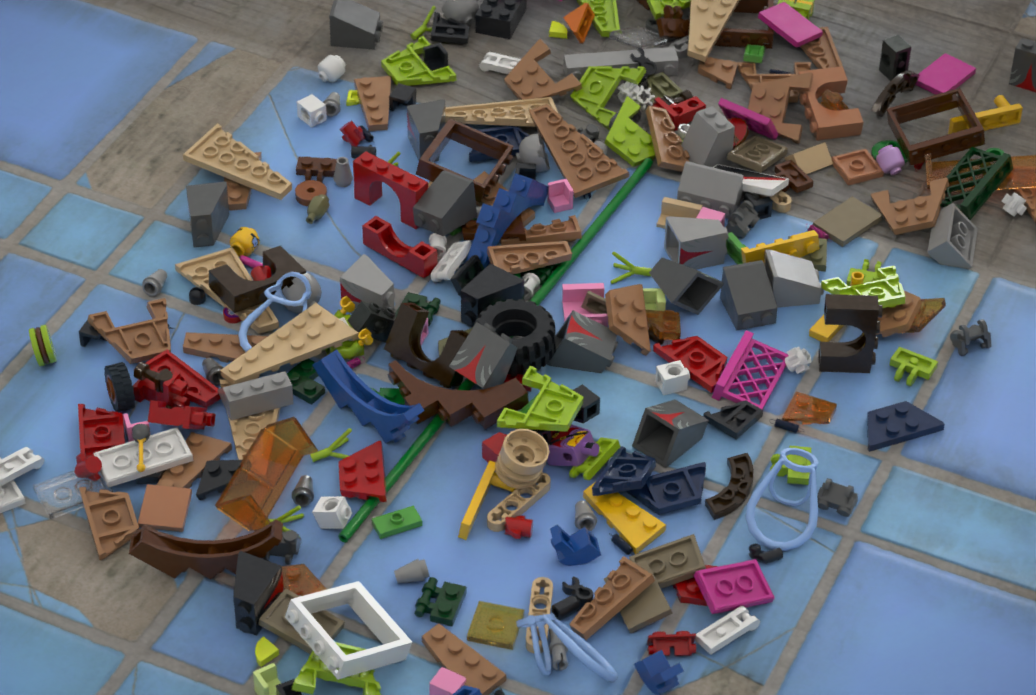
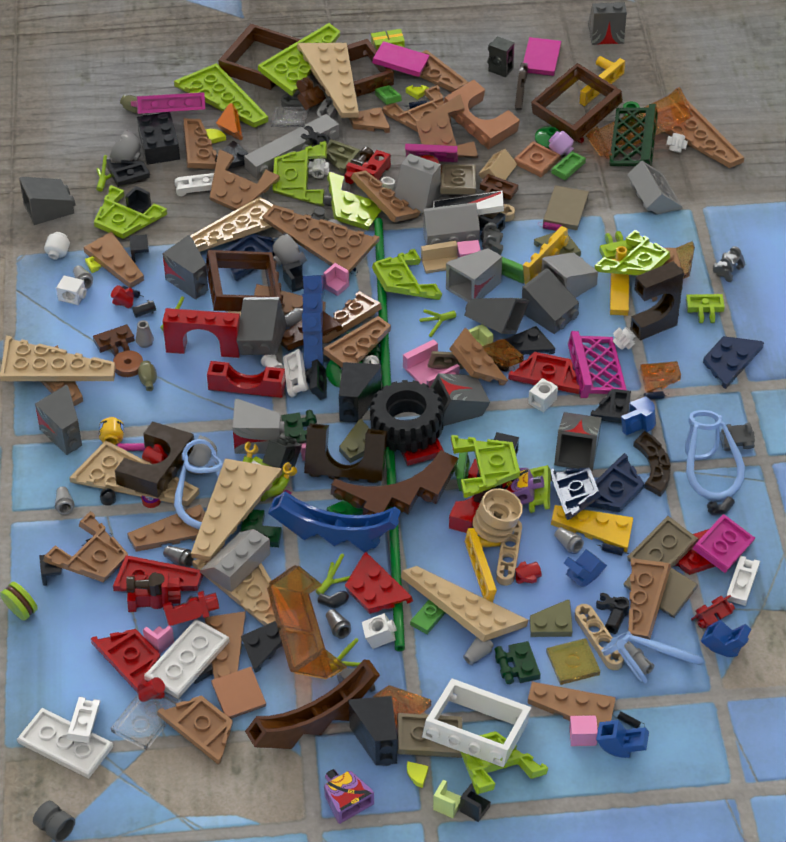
camera: 30 degrees left, 5 degrees up
black wheel [104,362,135,412] -> none
dark grey hinge [132,424,150,472] -> none
dark grey slope [449,322,518,389] -> none
white gear [631,85,655,110] -> none
lime hinge [770,445,812,485] -> none
clear orange wing [821,89,849,111] -> none
medium nougat wing [871,178,949,235] -> none
none -> medium nougat wing [183,118,217,169]
none -> black wing [215,141,249,169]
none -> black arm [318,591,349,608]
none -> torso [324,769,374,824]
none -> lime wing [372,249,442,300]
none -> tan wing [401,566,528,642]
none -> neon yellow tile [406,85,429,100]
none -> black wing [505,326,555,356]
none -> olive wing [529,600,572,637]
none -> bright green plate [551,151,586,180]
none -> blue brick [621,396,656,435]

